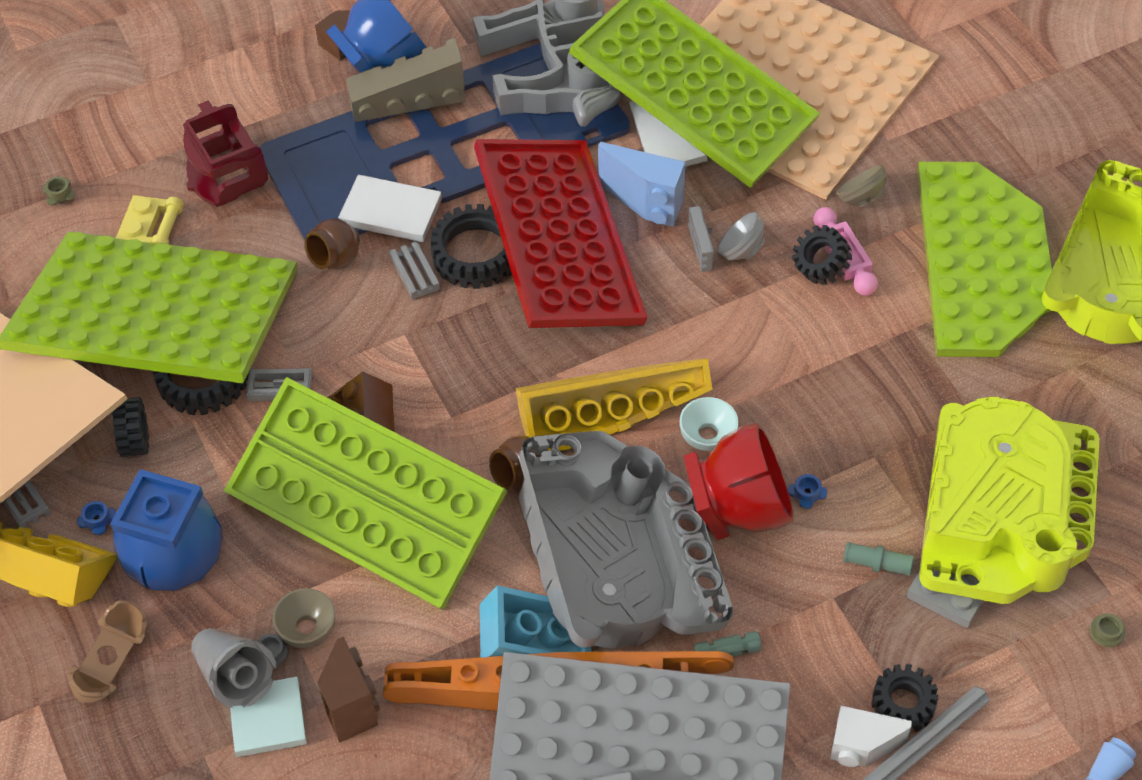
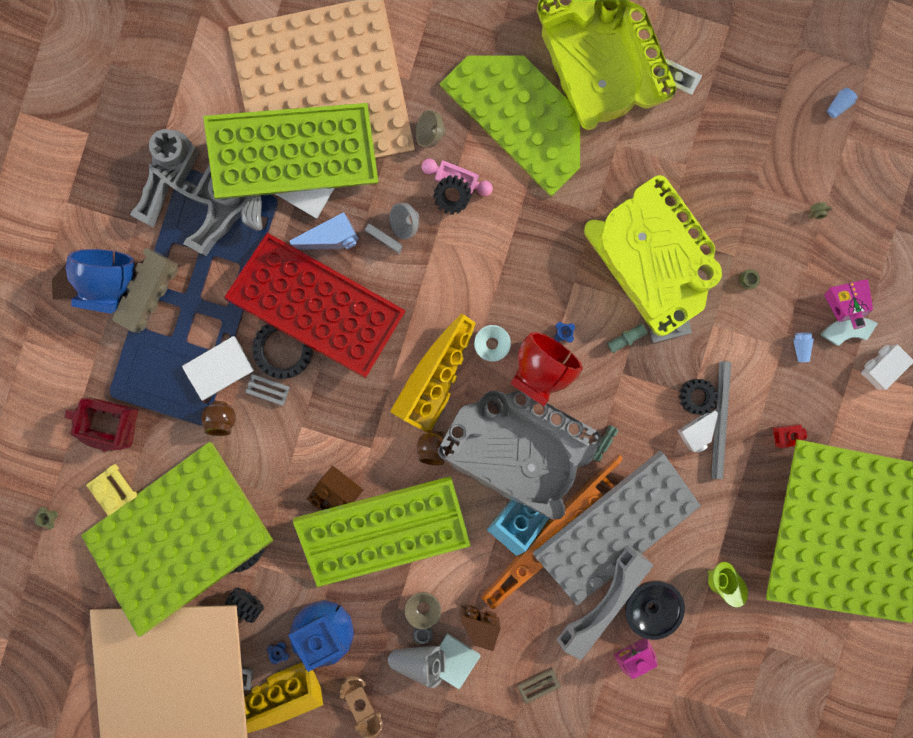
camera: 50 degrees left, 35 degrees up
light grey tile [246,368,313,401] -> none

